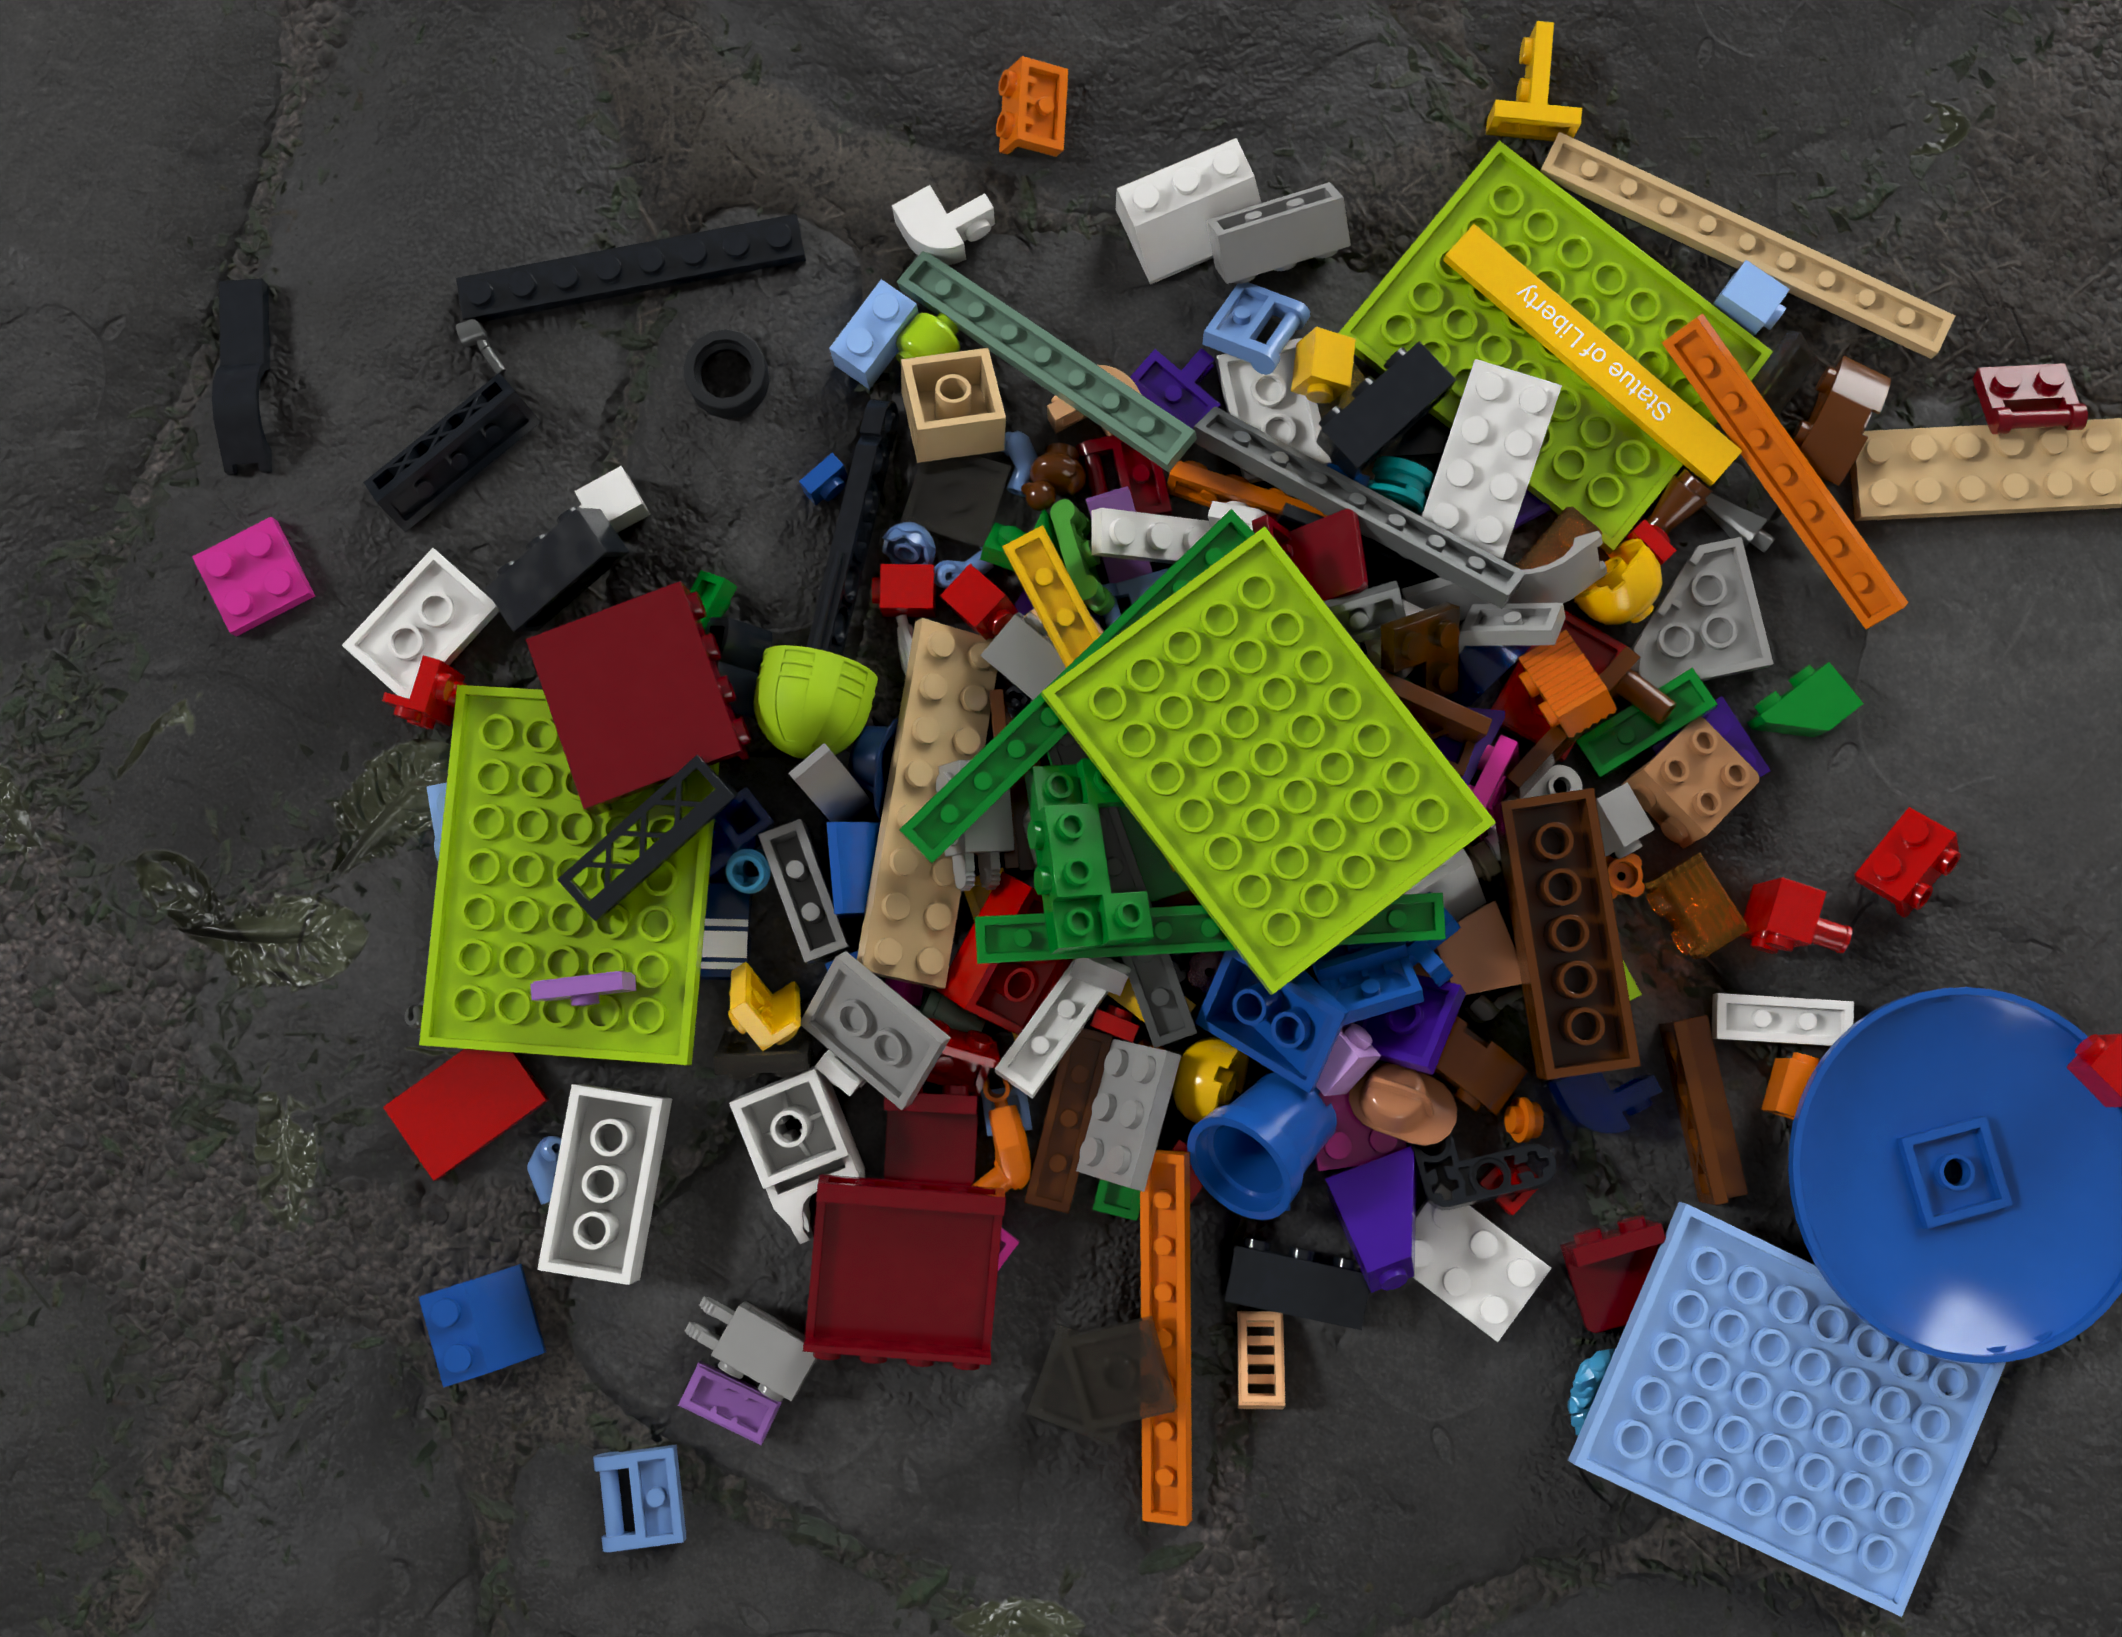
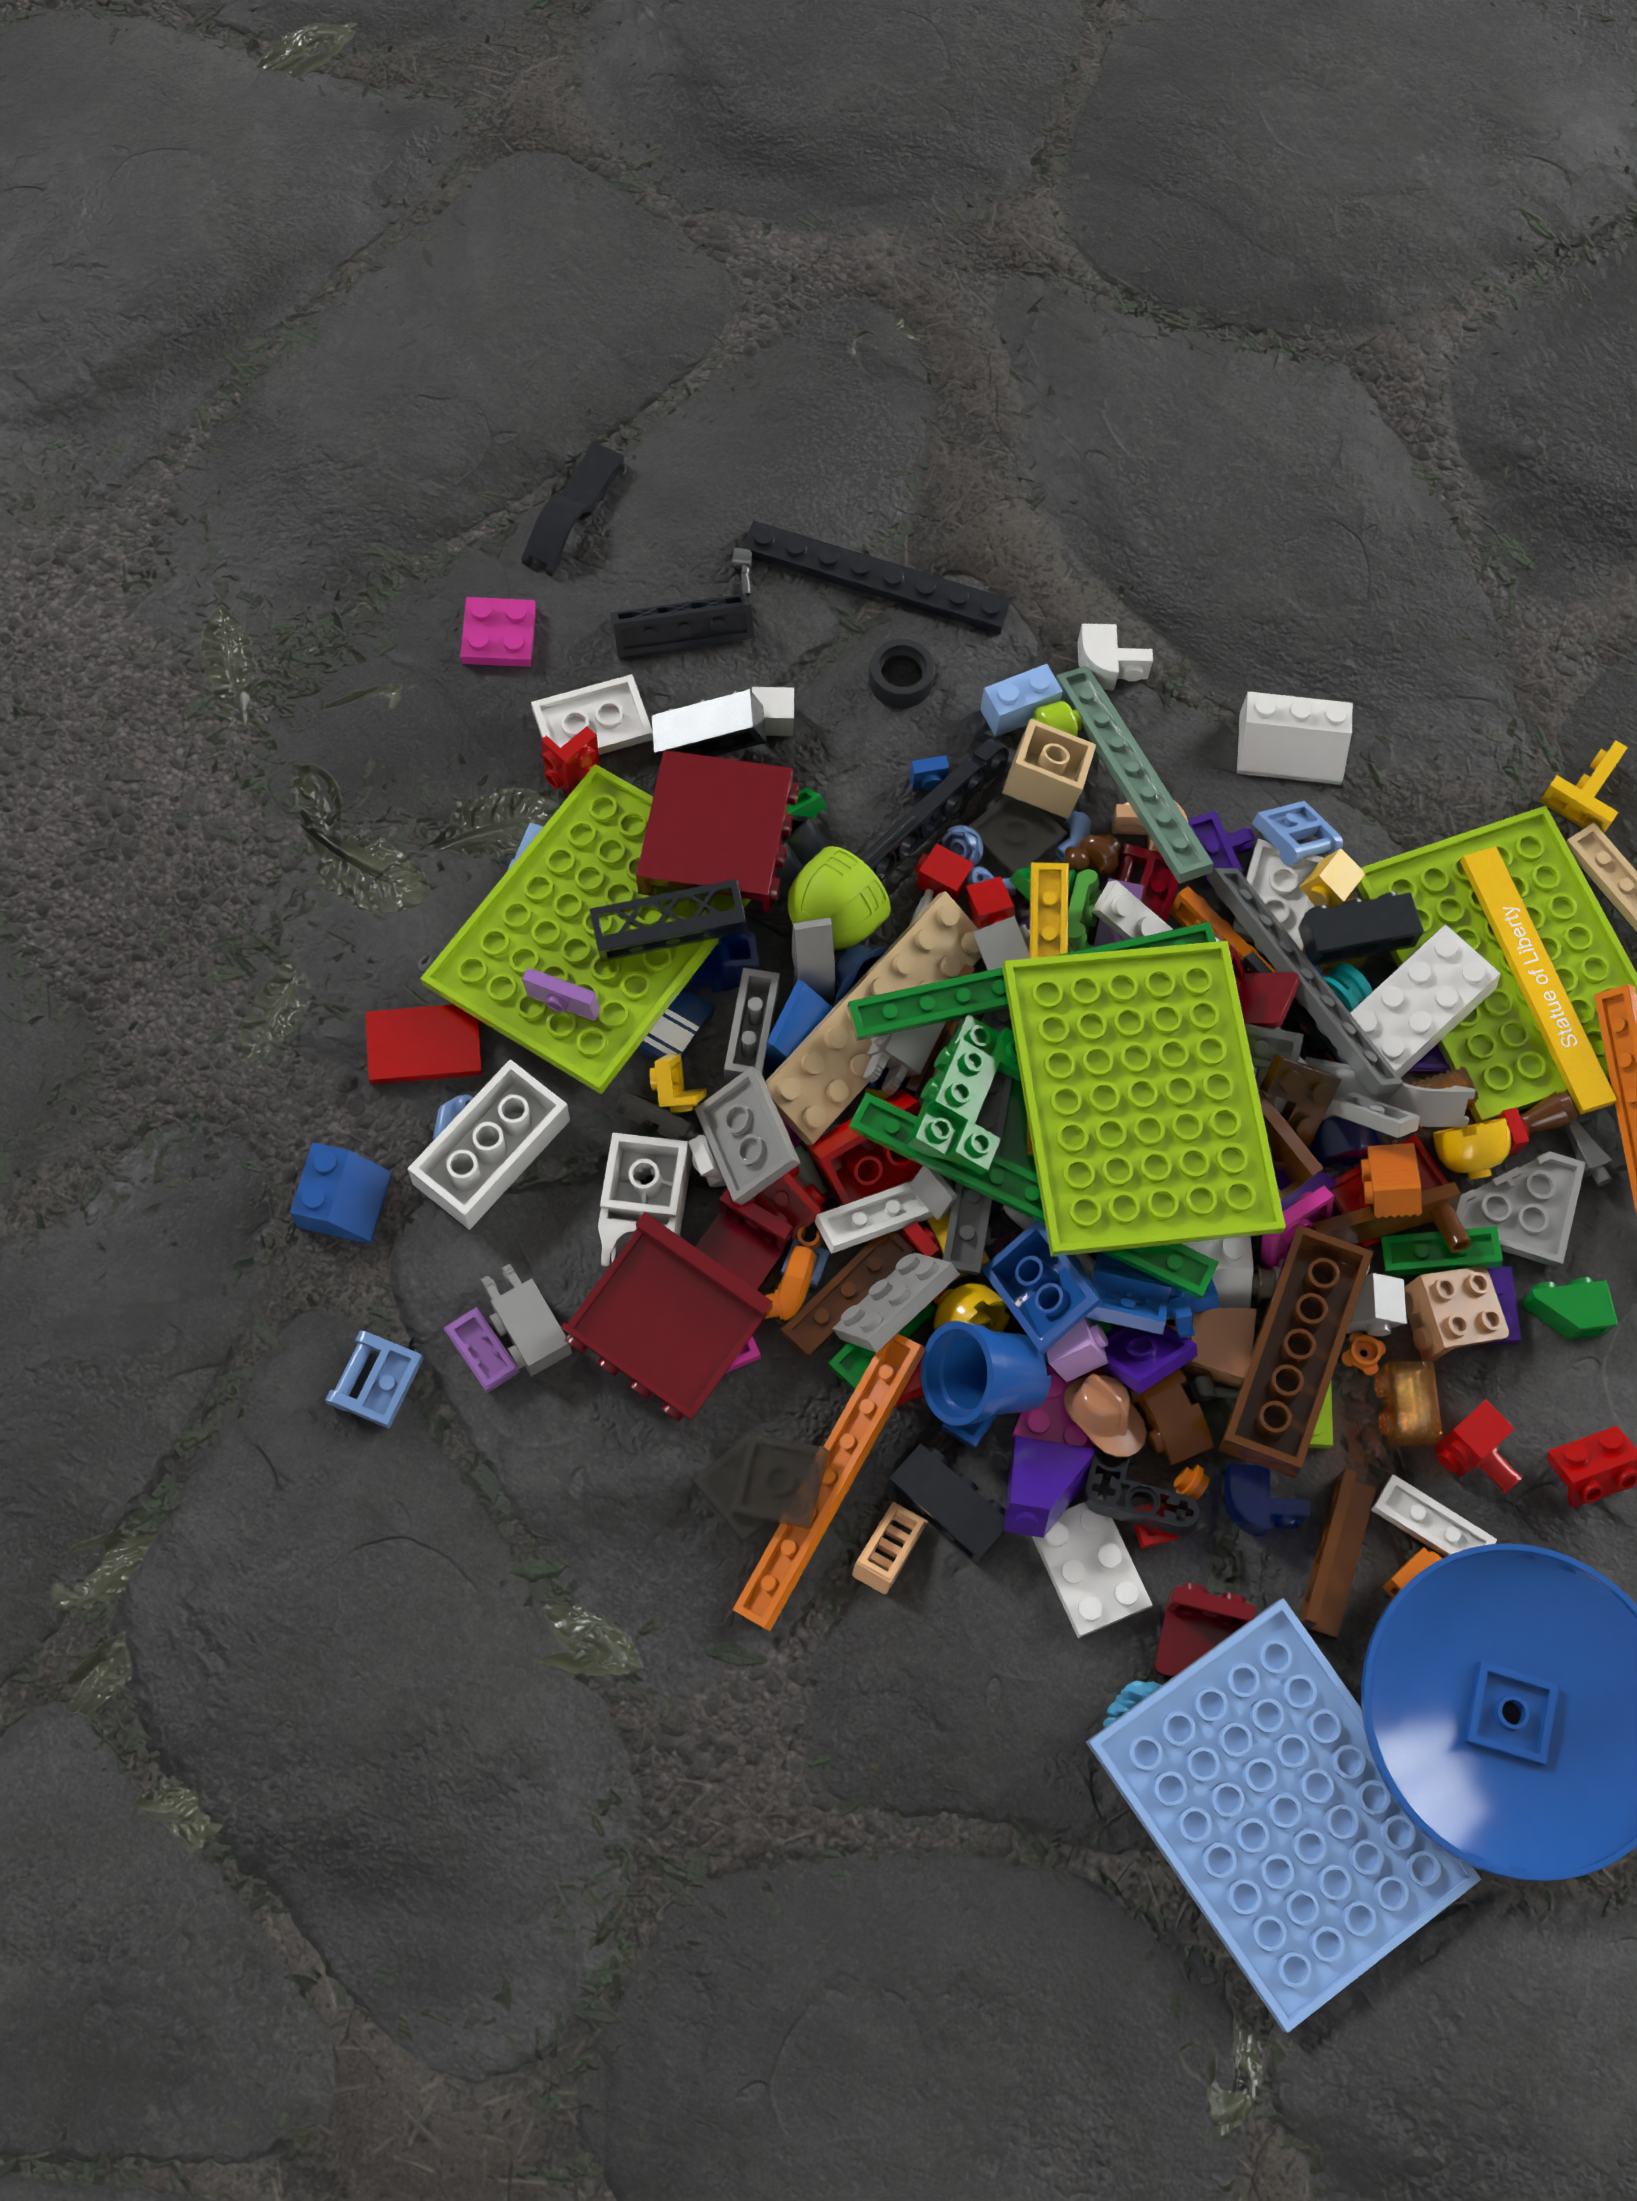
camera: 25 degrees right, 15 degrees down
dark azure cone [726,849,771,894] -> none
orange bracket [996,56,1068,157] -> none
light grey brick [1206,182,1351,284] -> none

